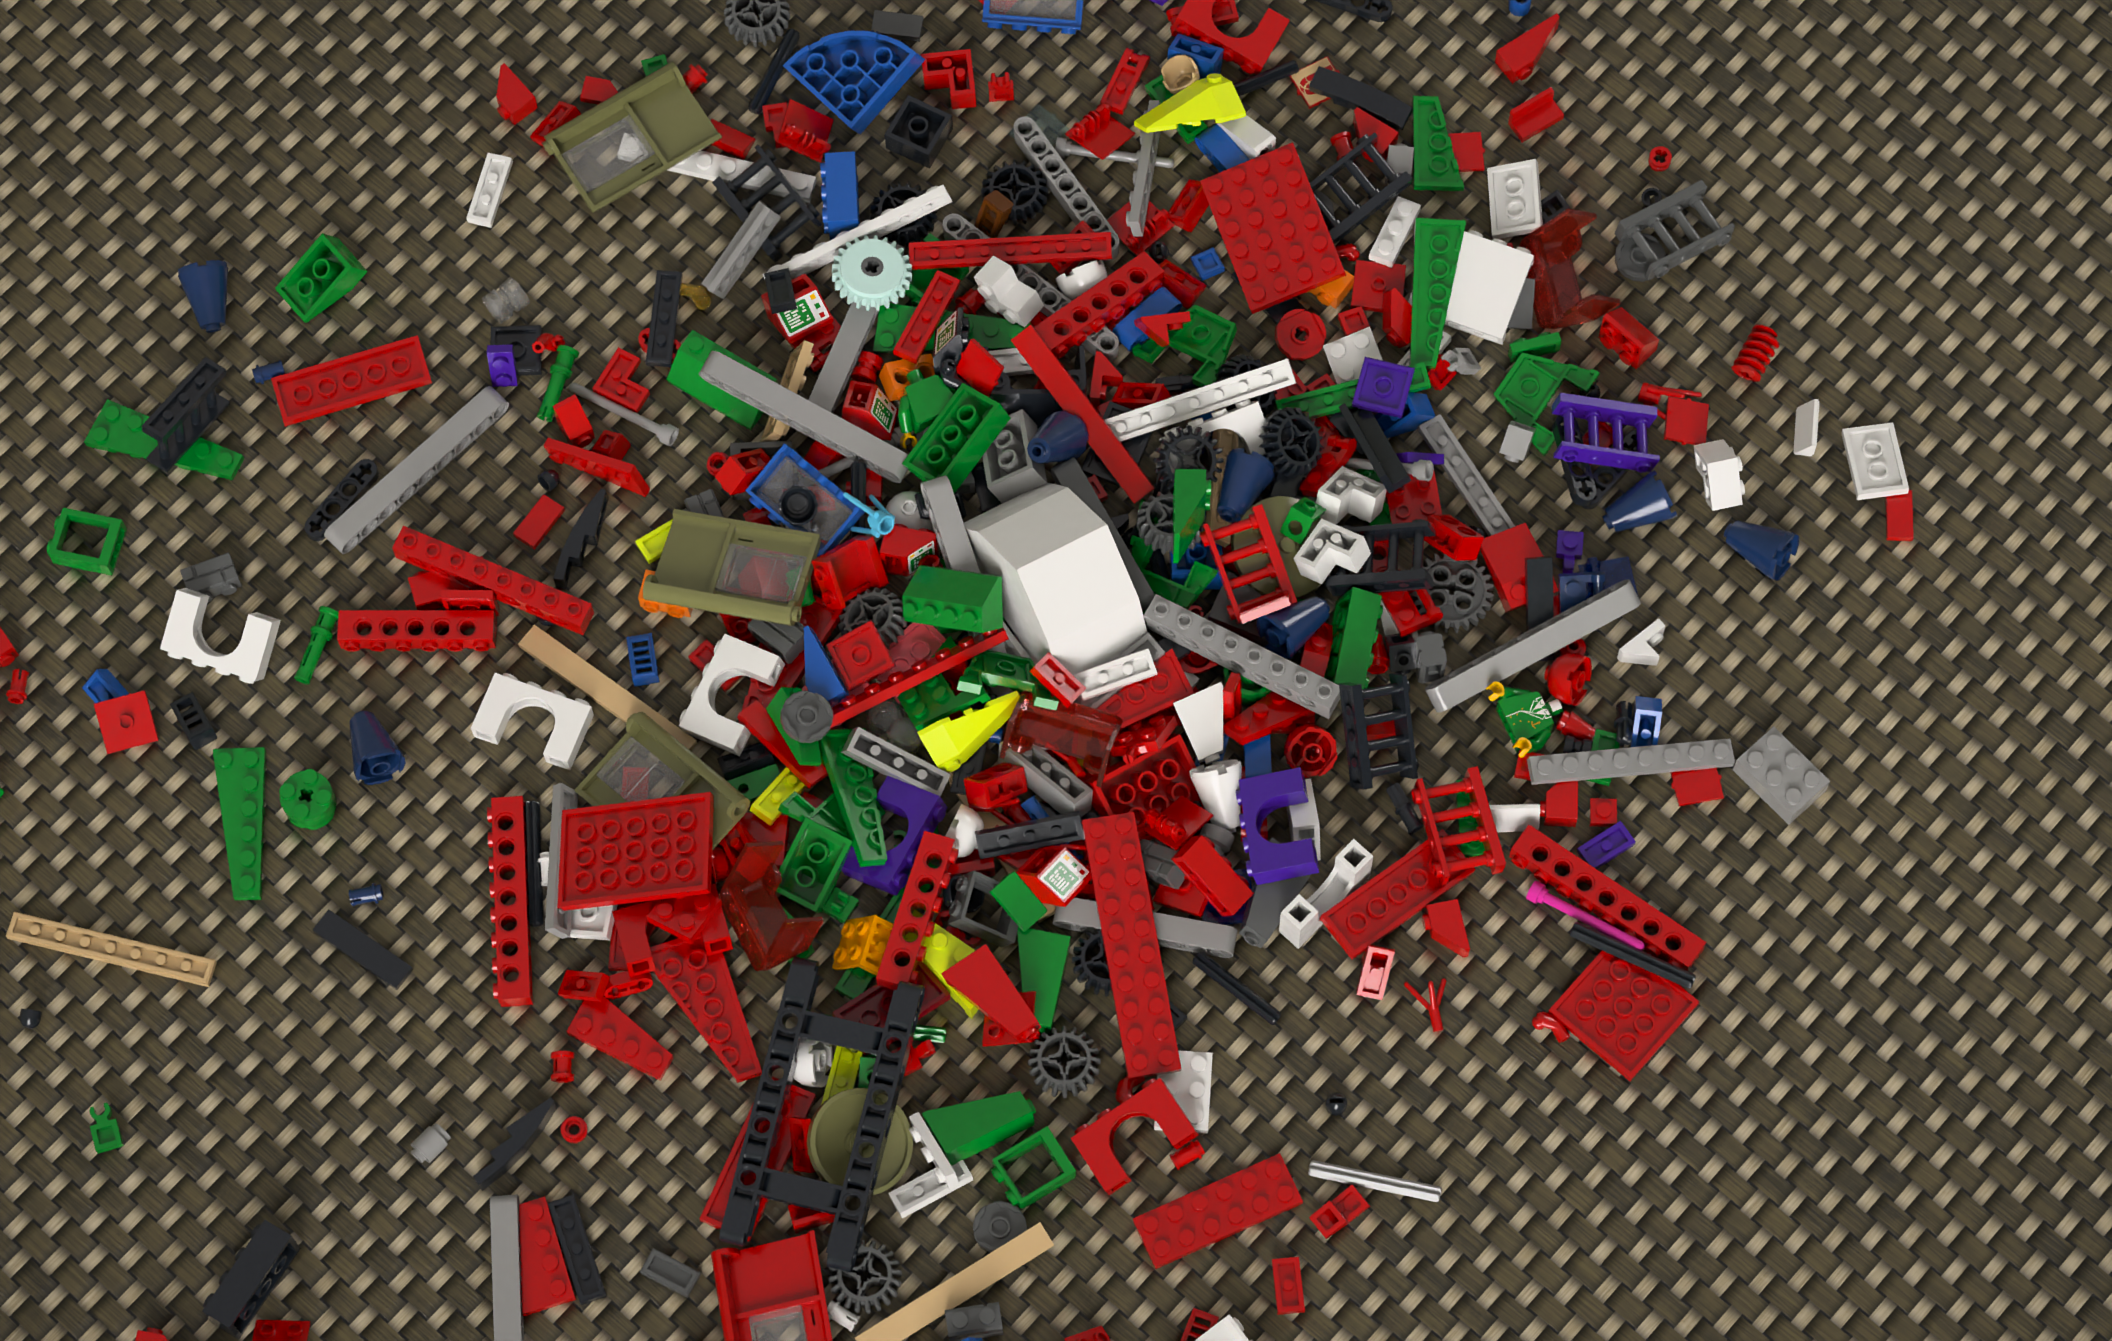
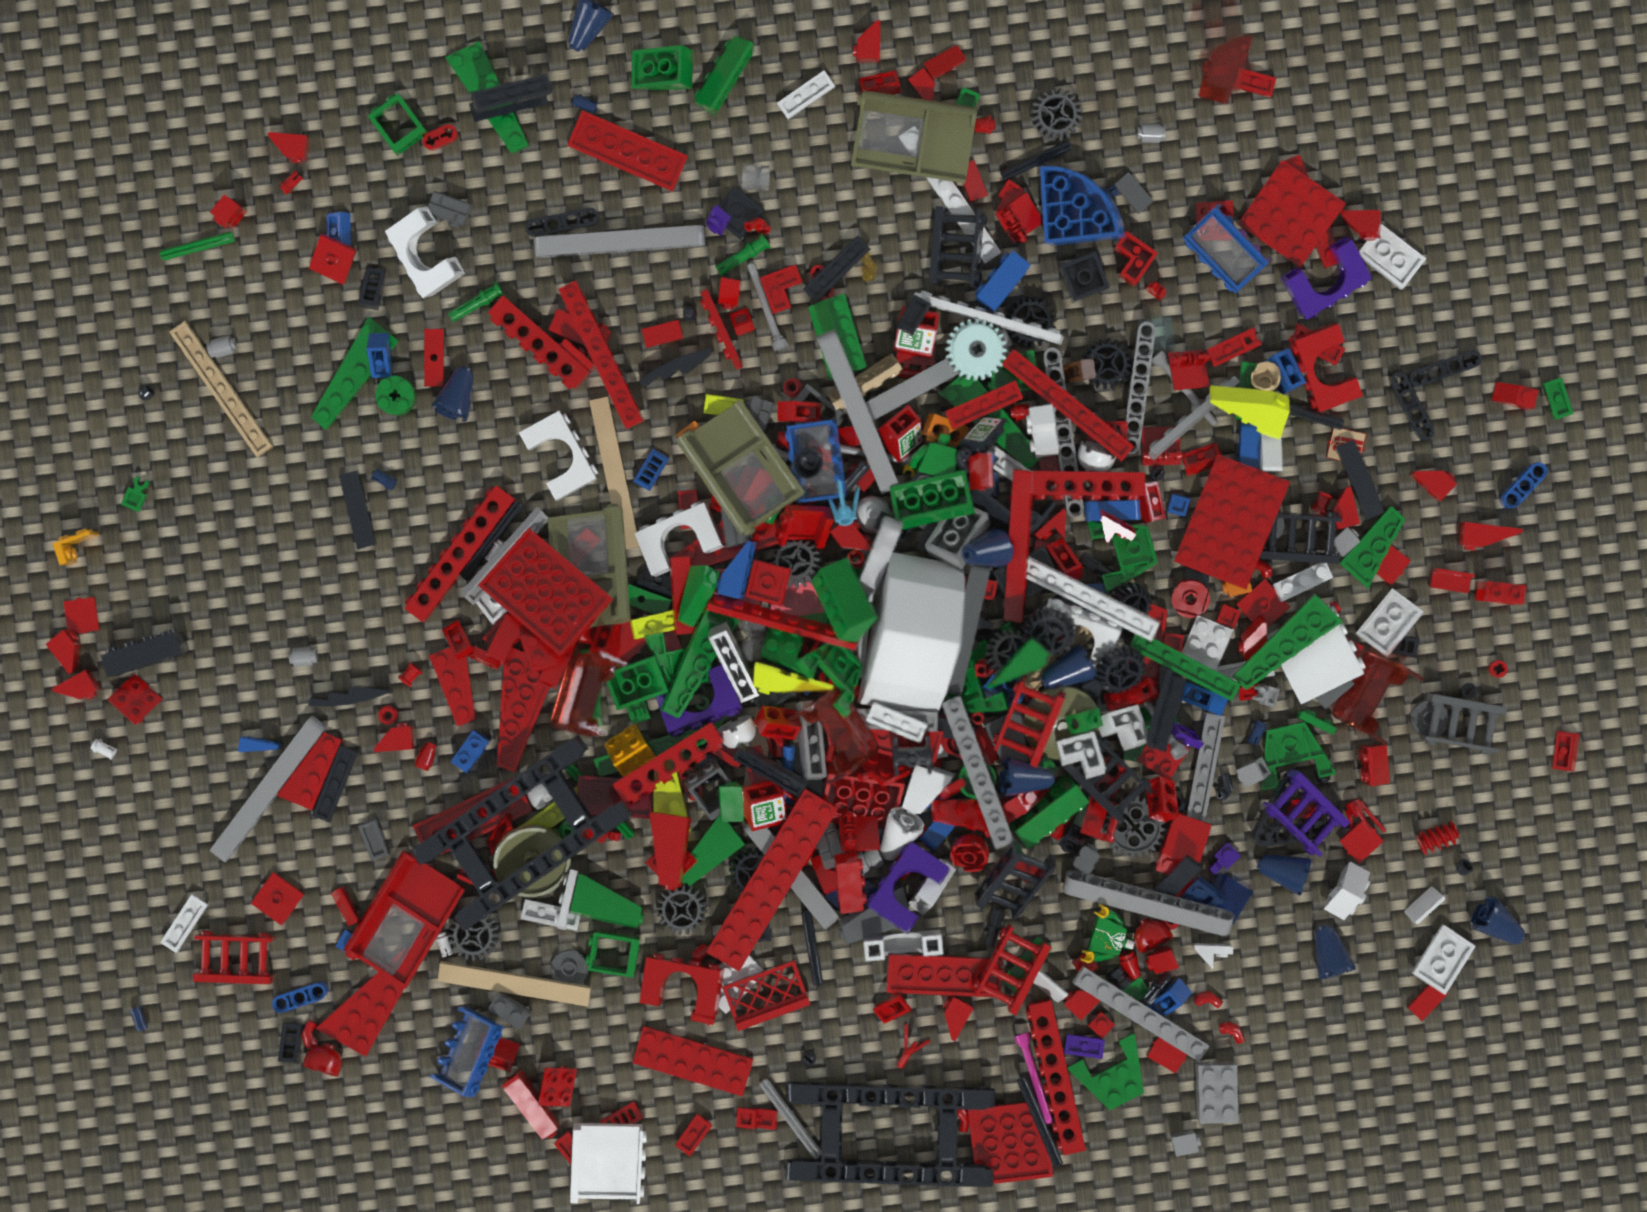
camera: 45 degrees right, 20 degrees up
light grey fence [701,201,781,299] -> none
dark grey tile [780,691,833,743] -> none
red wheel [851,351,884,384] -> none
panel [1029,652,1086,708] -> none
tile [1239,590,1292,624] -> none
dark purple tile [1352,357,1415,418] -> none
none -> light orange bracket [52,529,100,566]
none -> red piece [63,597,100,634]
none -> light grey brick [207,335,237,358]
none -> blue slope [238,736,282,752]
none -> blue slope [367,333,391,378]
none -> red slope [374,722,415,752]
none -> red cone [414,742,437,771]
none -> red beam [422,124,458,151]
none -> red tile [424,329,444,387]
none -> blue brick [451,730,491,773]
none -> green slope [694,35,755,116]
none -> red fence [722,960,810,1031]
none -> black beam [784,1082,996,1187]
none -> black hose [893,736,933,776]
none -> red slope [923,45,967,80]
none -> red hose [974,658,995,678]
none -> green wing [1067,1033,1144,1110]
none -> red slope [1145,945,1179,974]
none -> light grey brick [1170,1129,1201,1157]
none -> red arm [1194,991,1223,1009]
none -> black arm [1216,772,1234,800]
none -> red arm [1219,1021,1245,1044]
none -> dark blue pin [1246,720,1267,746]
none -> red slope [1410,471,1457,501]
none -> black hinge [1456,859,1473,876]
none -> dark blue cone [1470,896,1525,945]
none -> red panel [1475,581,1526,605]
none -> red slope [1552,731,1580,772]

